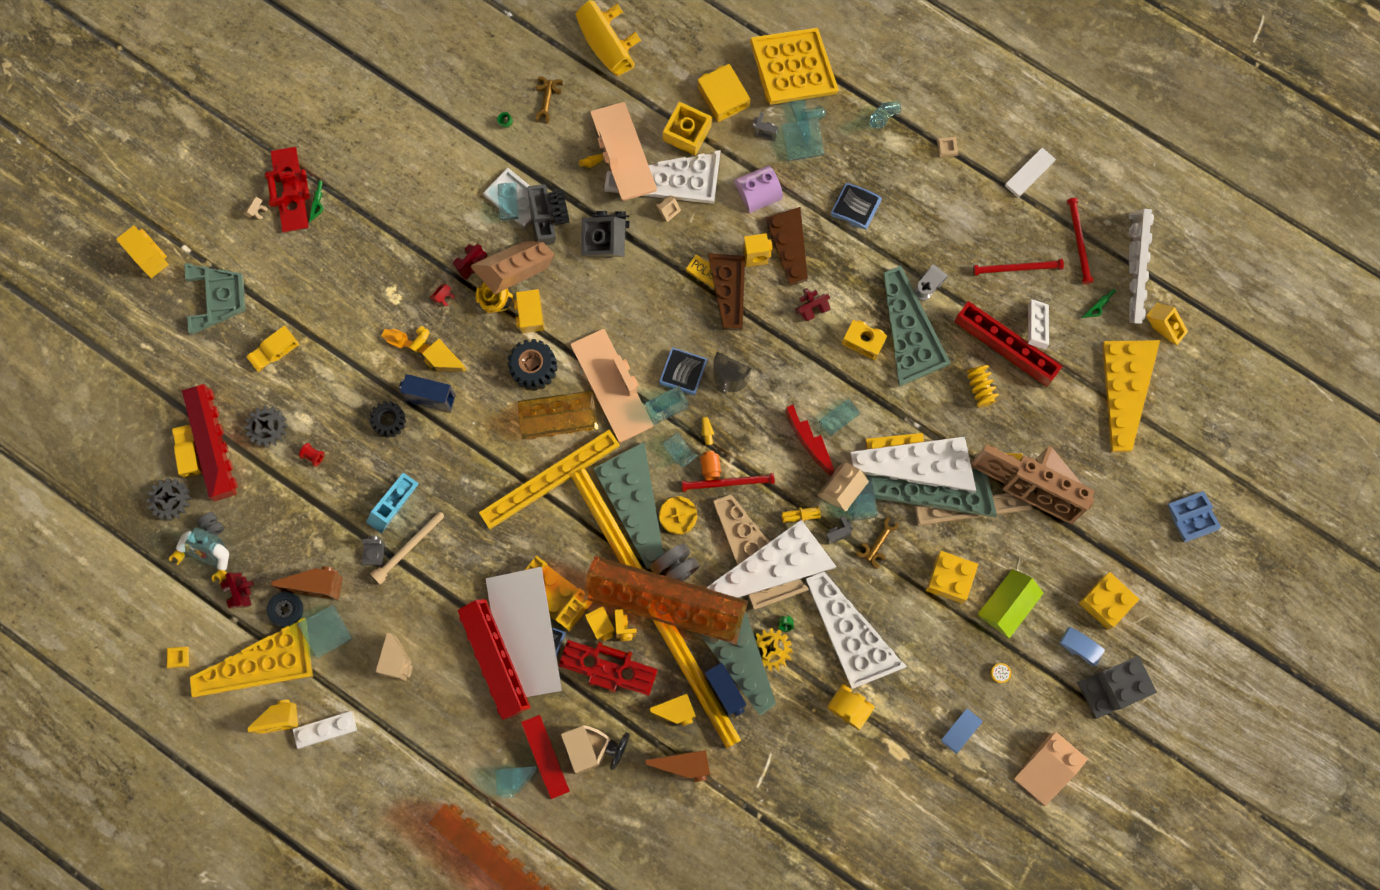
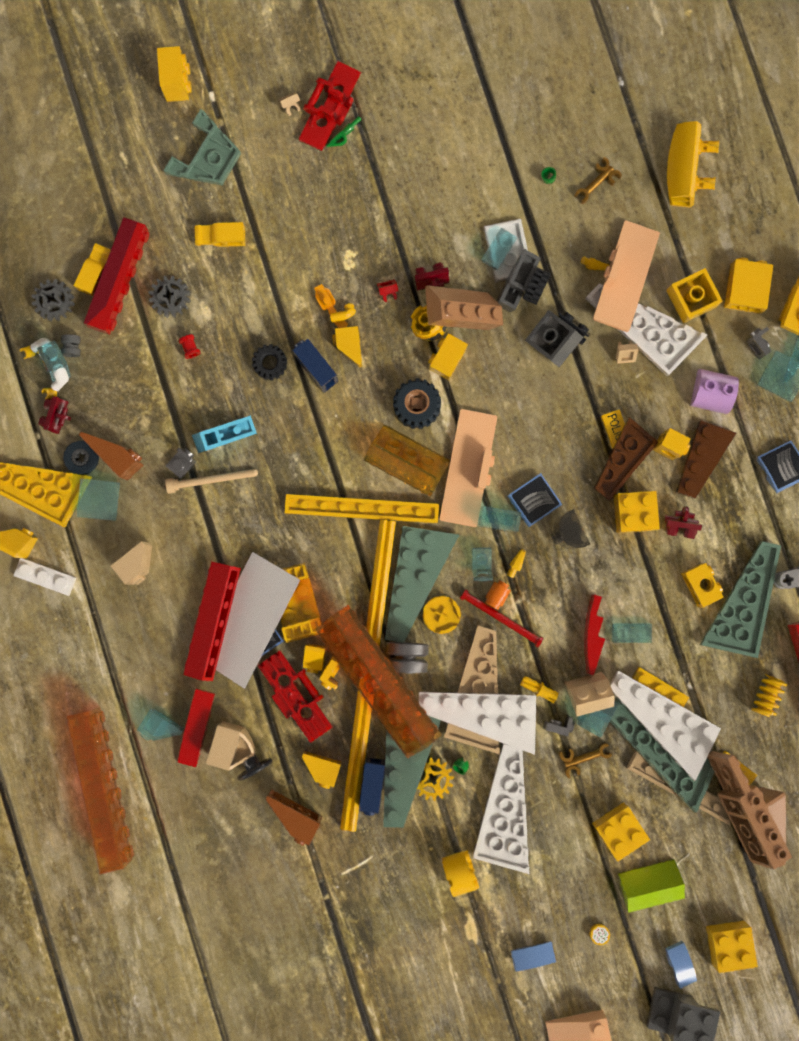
camera: 30 degrees right, 10 degrees up
none -> yellow brick [614,491,660,533]

